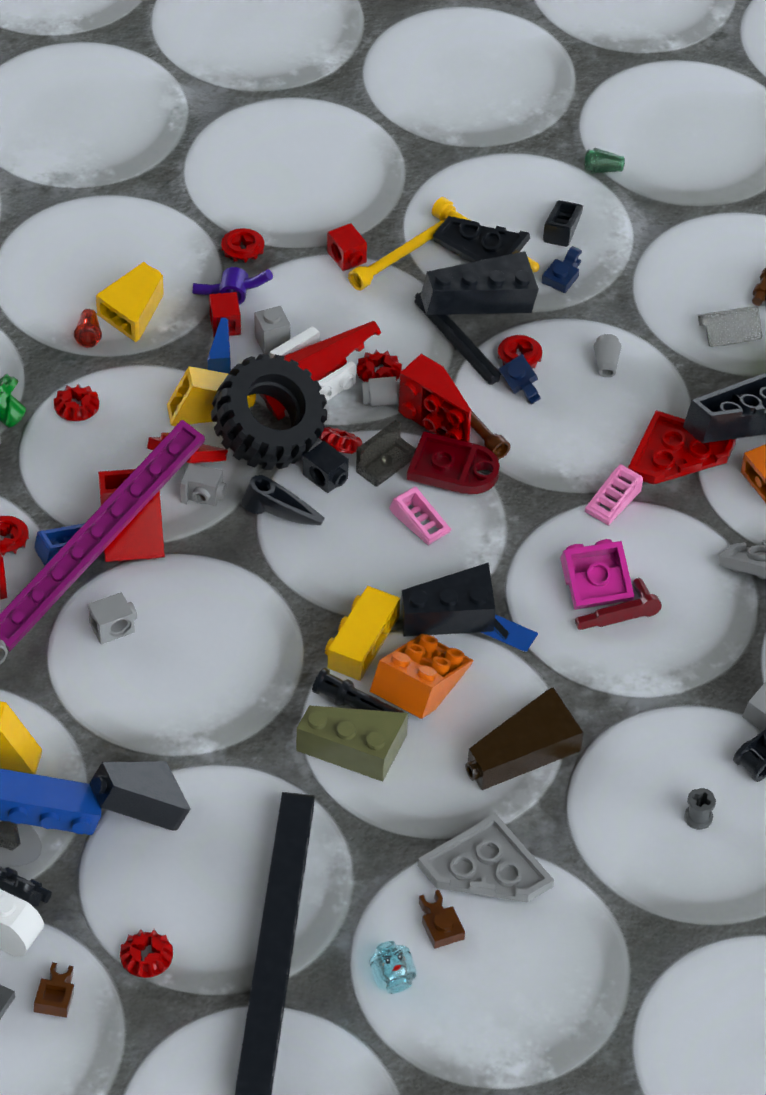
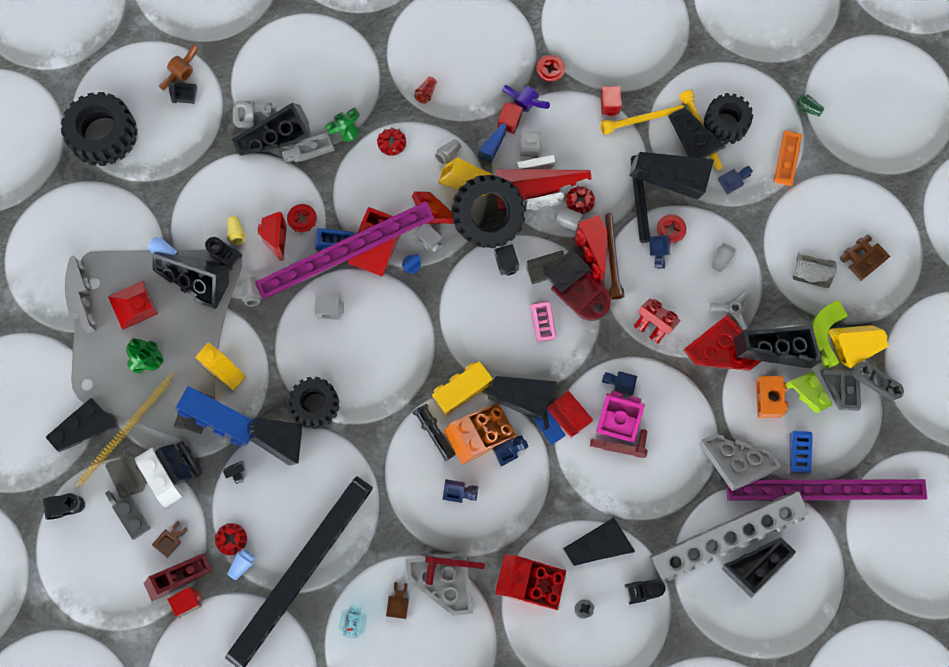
camera: 30 degrees right, 25 degrees up
yellow slope [96,262,164,342] -> none
black piece [242,475,325,525] -> none
olive wedge [296,705,408,782] -> none
red gear [319,427,364,454] -> none
dark brown slope [465,687,584,790] -> none
black slope [543,200,583,247] -> none
bright pink slope [585,464,643,526] -> none
none -> dark red slope [143,553,212,601]
none -> red brick [167,587,202,618]
none -> black tile [223,461,245,484]
none -> light blue cone [227,549,255,580]
none -> black tyre [288,377,340,429]
none -> blue plate [402,254,421,274]
none -> dark red piece [425,556,485,585]
none -> light grey cone [435,139,461,165]
none -> dark blue plate [443,479,479,503]
none -> dark blue plate [492,435,529,467]
none -> red slope [495,554,567,610]
none -> black plate [544,249,591,294]
none -> red plate [546,390,593,438]
none -> black wing [563,517,635,566]
none -> dark blue plate [602,371,638,396]
none -> red plate [634,298,681,344]
none -> black tyre [703,93,753,144]
none -> light grey piece [710,289,750,332]
none -> orange tile [773,130,803,186]

